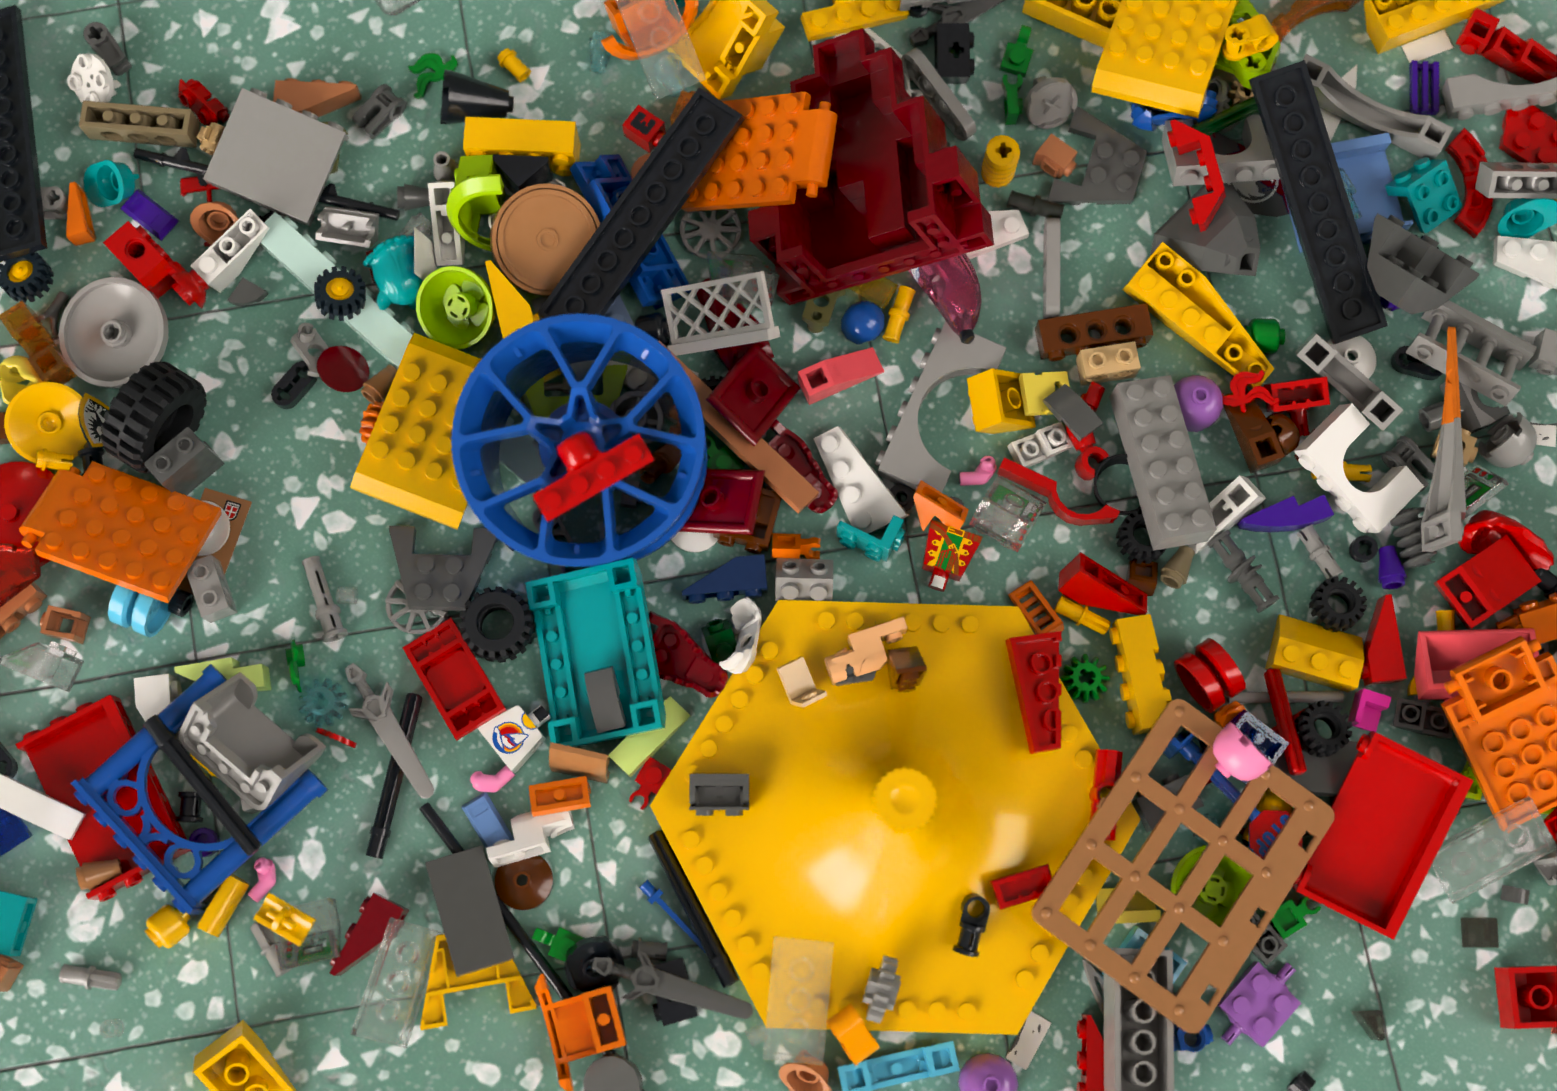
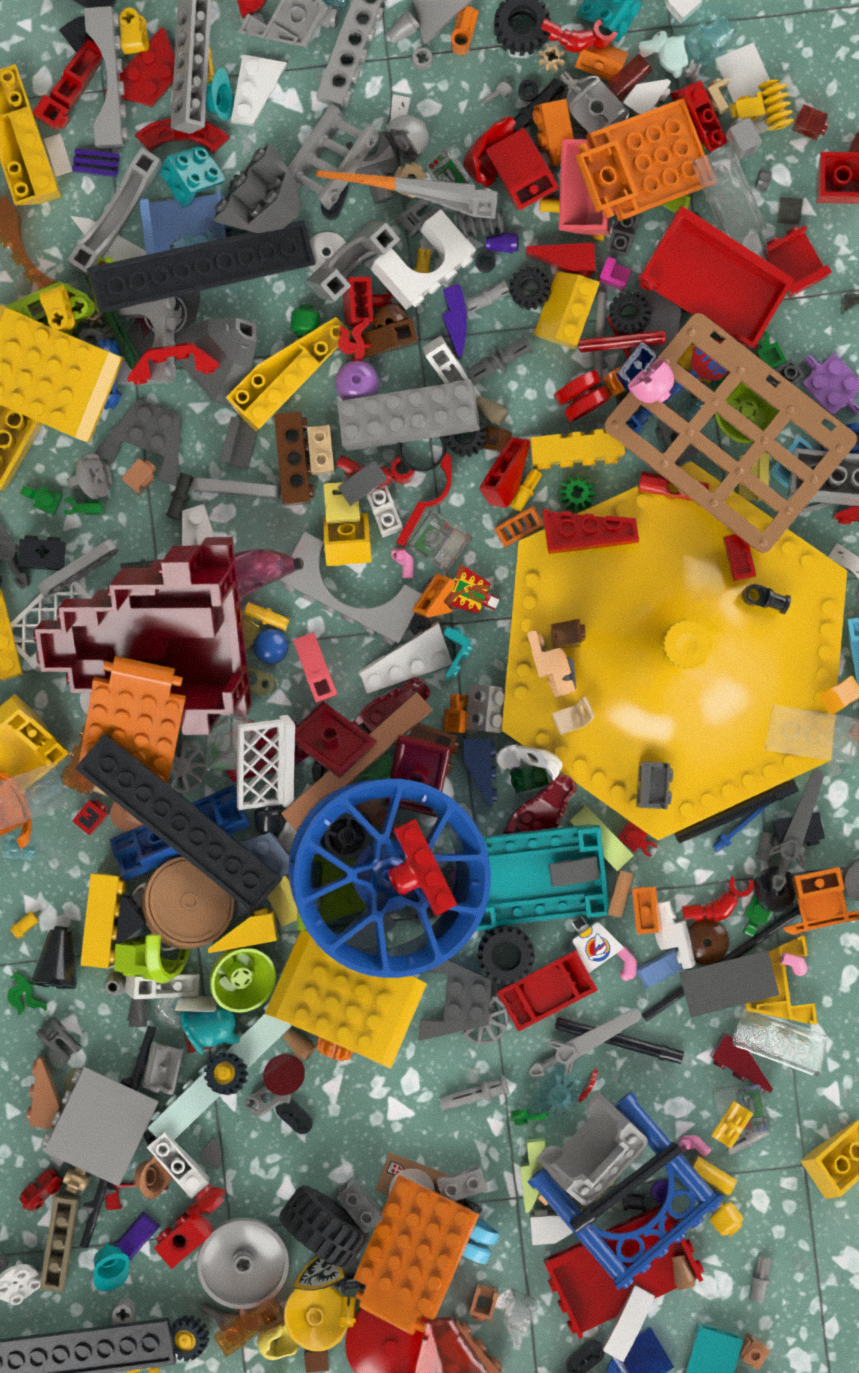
camera: 85 degrees left, 10 degrees up
orange slope [66,182,96,246] -> none
light grey gear [863,955,901,1023] -> none
yellow piece [981,135,1020,188] -> none
none -> dark grey panel [220,417,258,469]
none -> red piece [682,877,754,922]
none -> red panel [763,225,832,298]
none -> bright pink arm [780,952,808,976]

